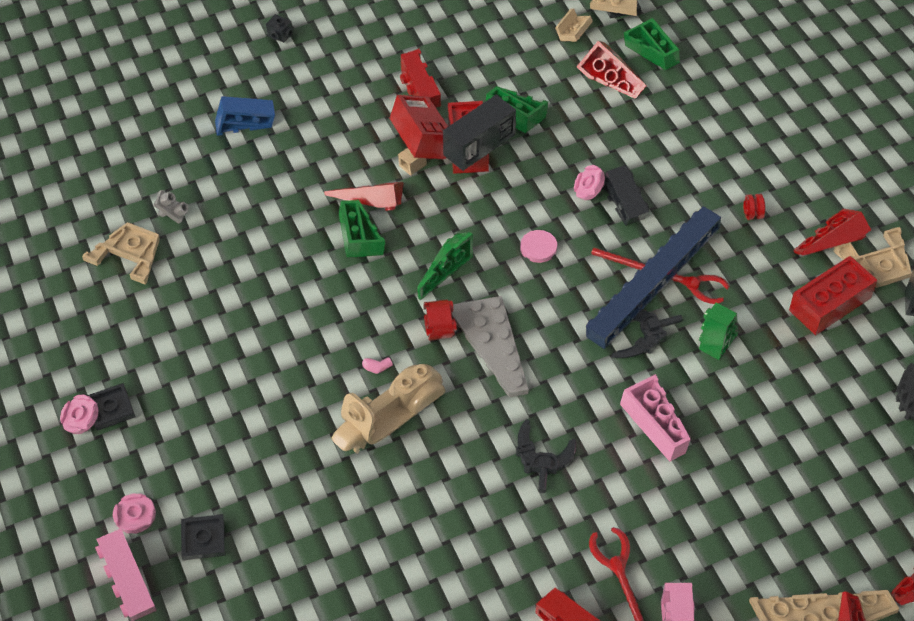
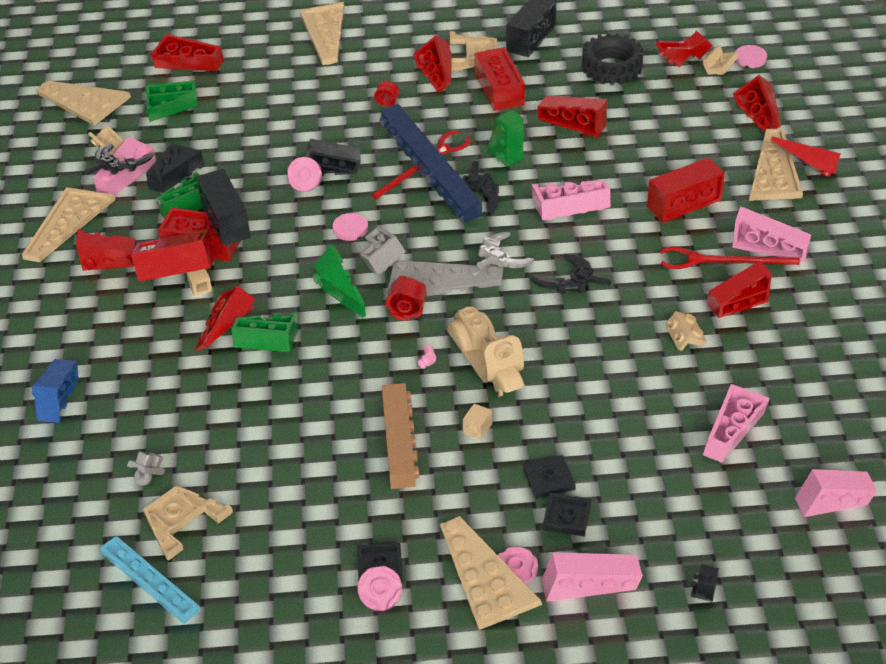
camera: 70 degrees left, 10 degrees down
wedge [577,41,647,99] -> none
none -> tan wing [22,187,115,262]
none -> black bar [86,144,154,175]
none -> bright pink wedge [93,136,156,195]
none -> medium azure tile [99,536,201,624]
none -> black wedge [146,143,204,193]
none -> red wedge [151,34,224,71]
none -> tan wing [300,2,344,65]
none -> light grey brick [360,226,406,275]
none -> medium nougat brick [382,383,419,489]
none -> tan wing [440,516,542,630]
none -> tan brick [463,404,492,440]
none -> light grey bar [477,232,534,269]
none -> black plate [523,455,576,499]
none -> red wedge [538,95,607,137]
none -> red piece [647,157,725,223]
none -> tan bracket [665,311,707,351]

